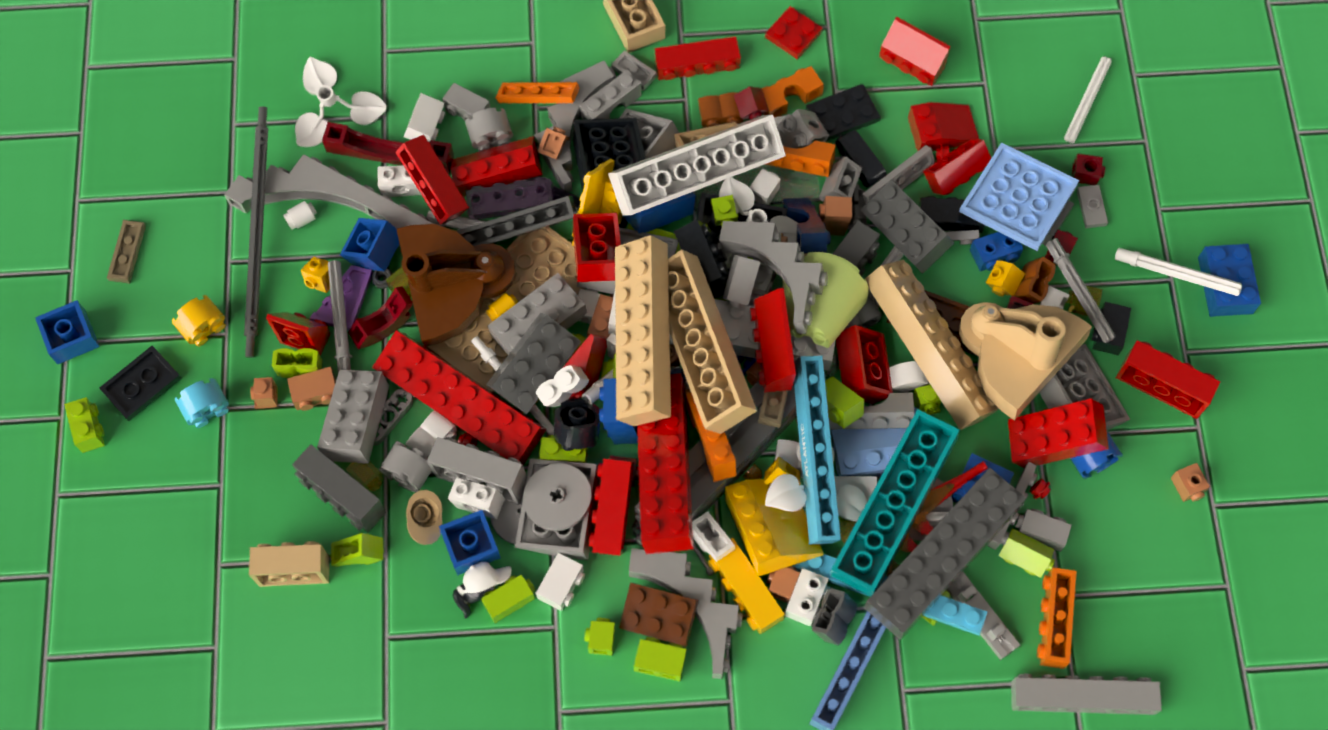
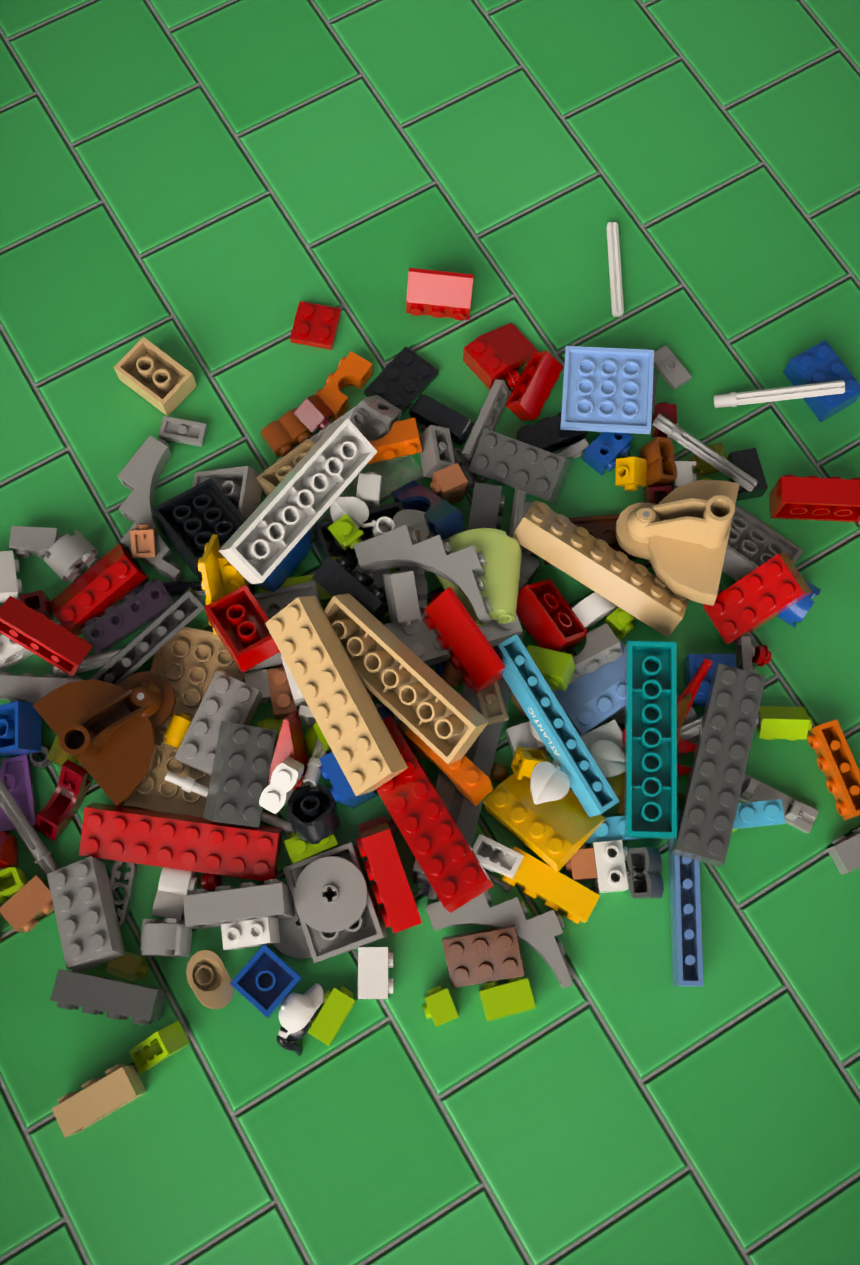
camera: 30 degrees left, 5 degrees up
orange plate [496,82,580,103] -> none
light grey arch [579,69,642,120] -> none
red brick [654,36,741,80] -> none
light grey brick [1015,509,1072,552] -> none
dark red brick [1071,153,1105,185] -> none

